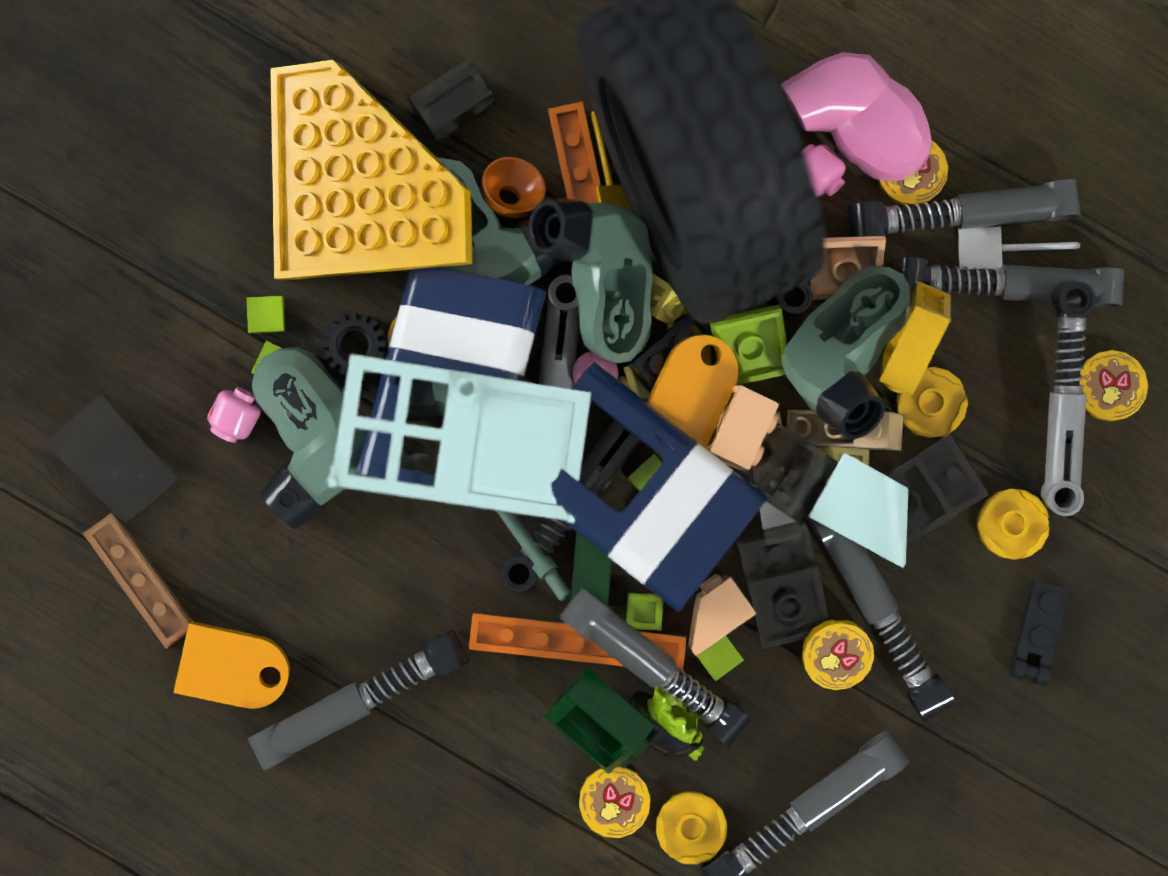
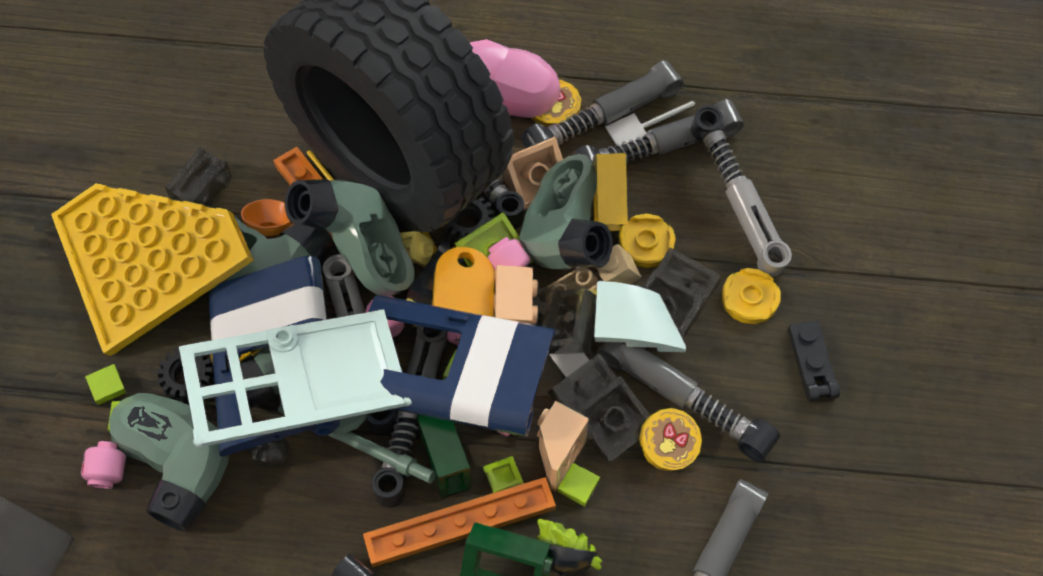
camera: 25 degrees left, 25 degrees down
dark grey piece [559,587,752,747] -> none
tile [1080,350,1148,422] -> none
none -> bright pink head [488,237,531,272]

